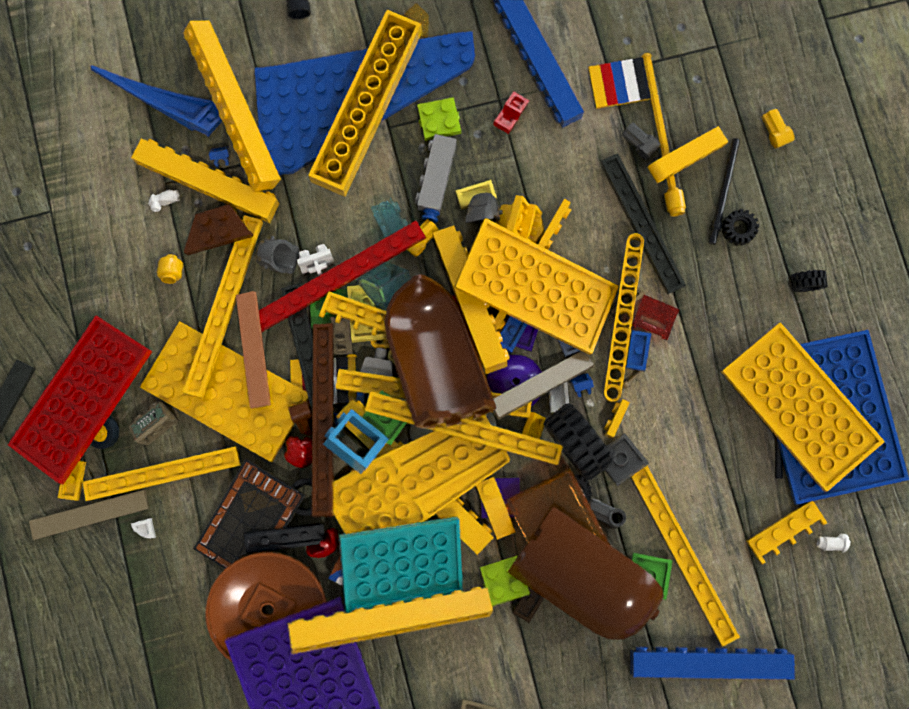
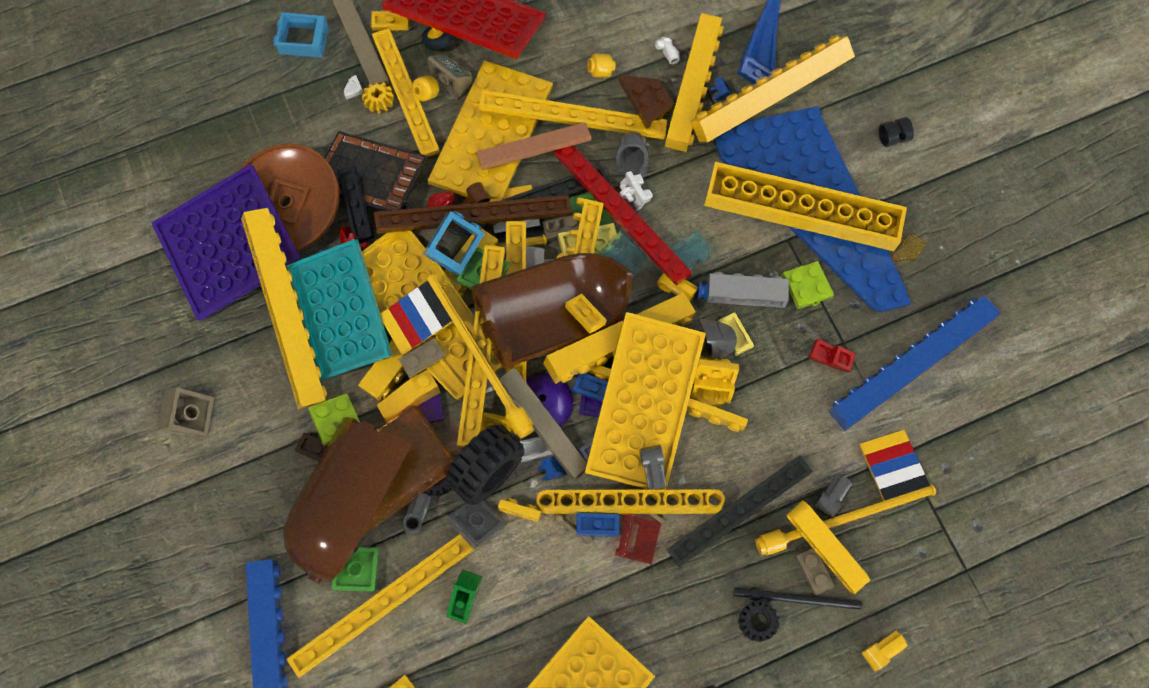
camera: 80 degrees right, 10 degrees down
none -> dark azure window [274,12,328,58]
none -> yellow gear [362,81,394,115]
none -> flag [380,274,534,439]
none -> dark tan plate [399,338,446,378]
none -> yellow head [412,75,440,101]
none -> green slope [446,569,483,624]
none -> yellow plate [565,294,607,334]
none -> dark grey piece [639,446,666,490]
none -> dark tan plate [795,548,835,596]

